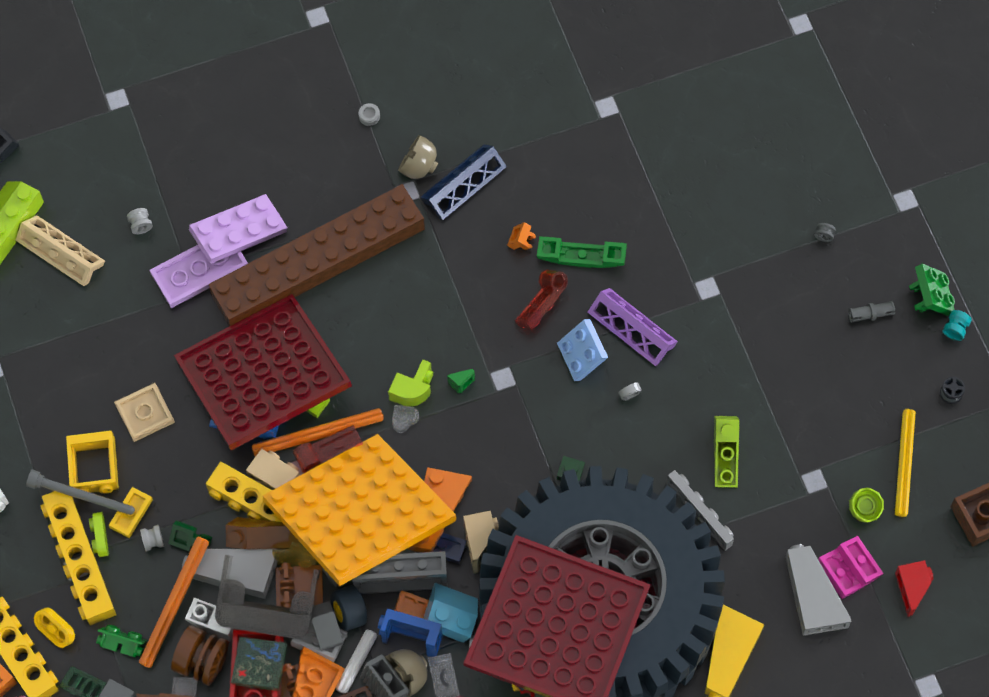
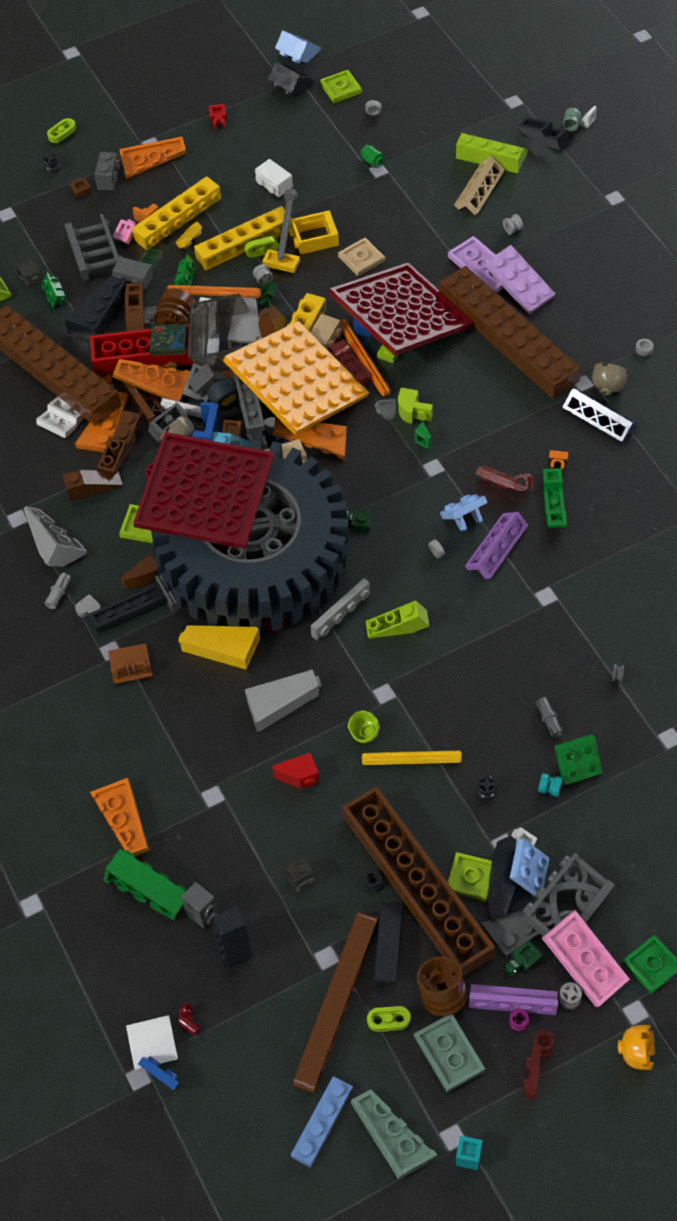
camera: 85 degrees right, 10 degrees down
dark pink slope [818,536,884,599] -> none

